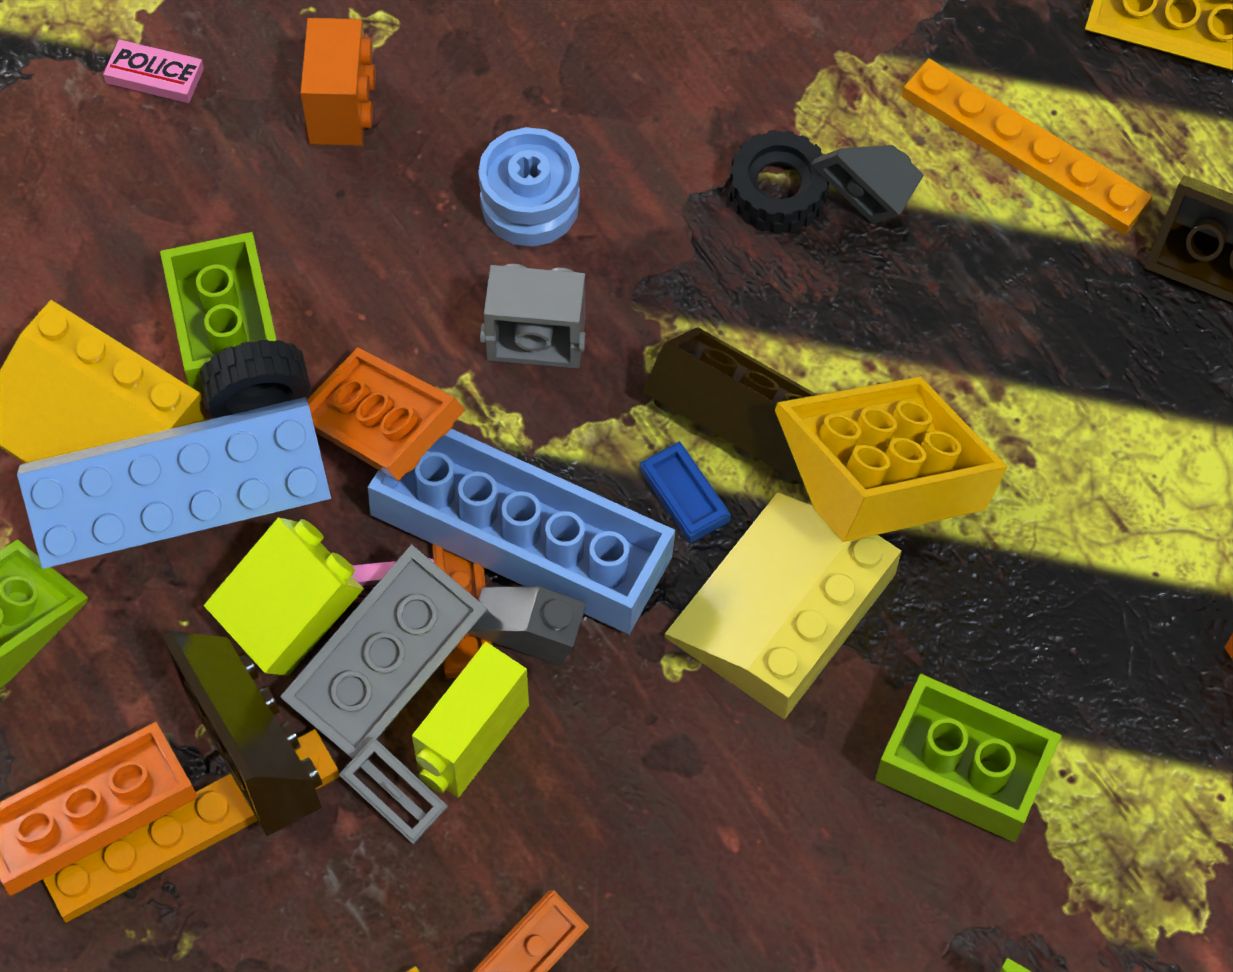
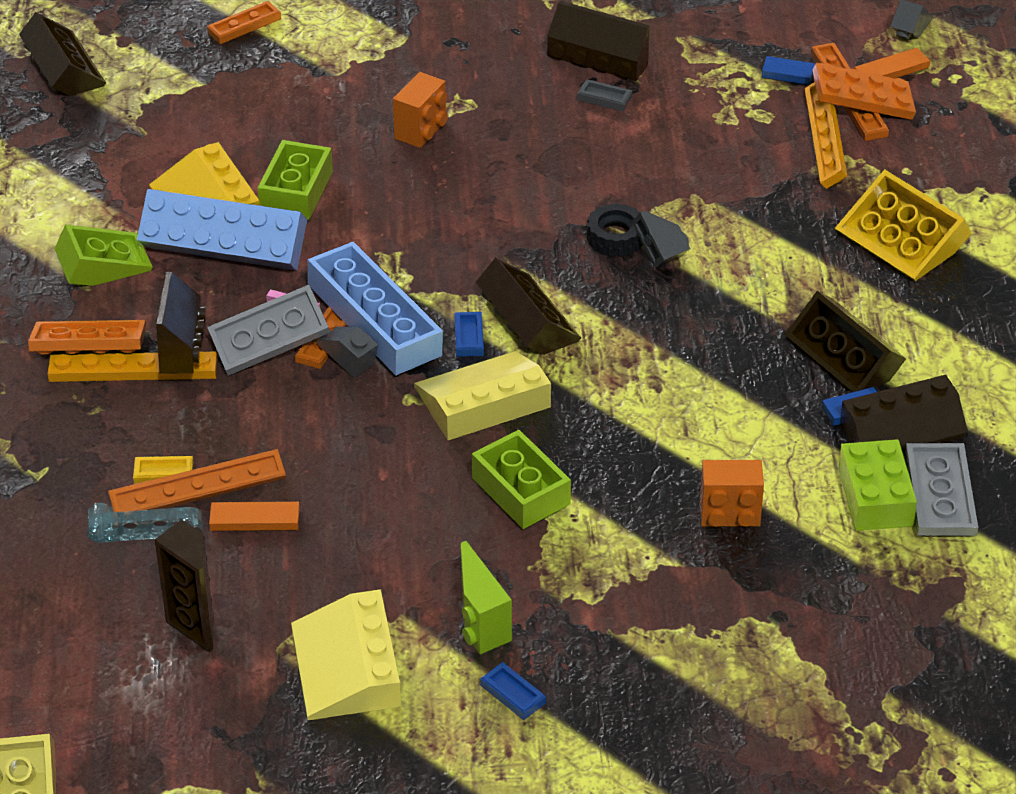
camera: 30 degrees right, 20 degrees down
bright pink tile [103,39,204,103] -> none
black tyre [200,340,311,419] -> none
neon yellow brick [203,517,364,676] -> none
orange plate [307,347,465,481] -> none
light grey tile [339,737,448,844] -> none
neon yellow brick [412,641,529,798] -> none
light blue wheel [478,127,580,247] -> none
light grey brick [480,264,585,369] -> none
yellow slope [775,376,1008,542] -> none
light orange plate [902,58,1153,236] -> none

